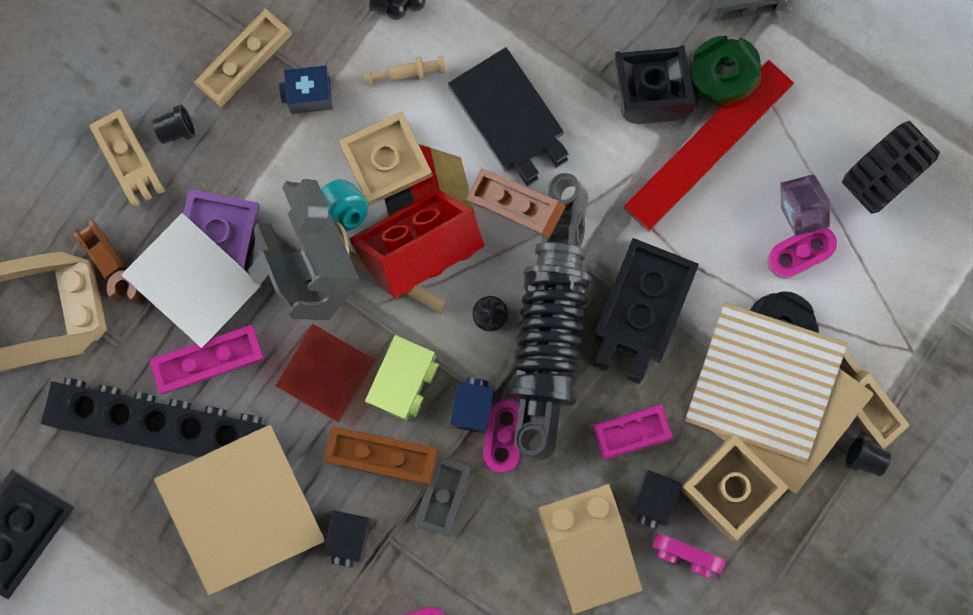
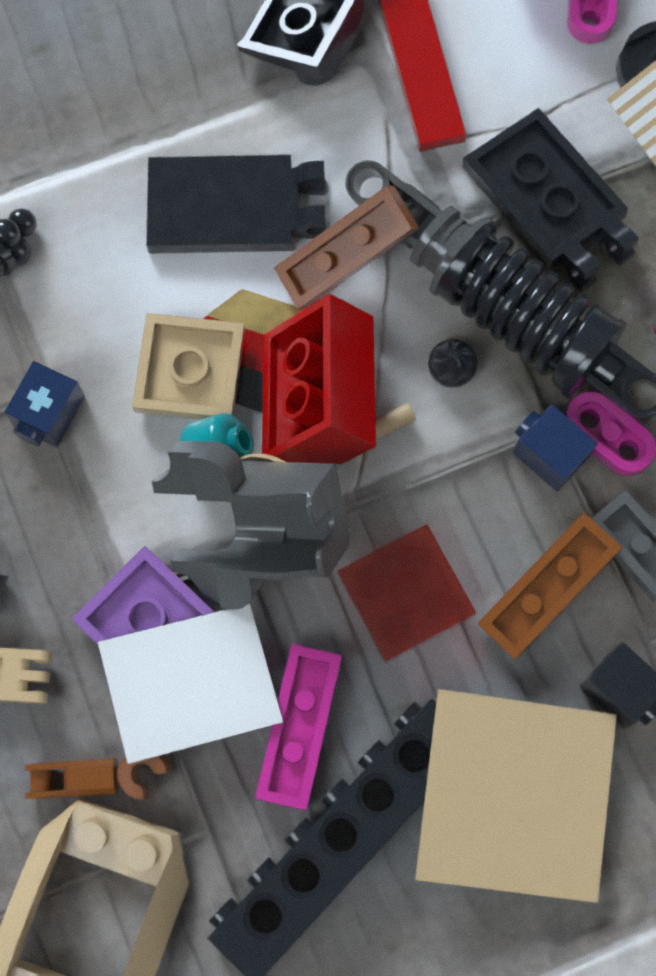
camera: 60 degrees left, 5 degrees down
tan piece [364,55,446,85] -> none
yellowish green brick [365,335,439,422] -> none

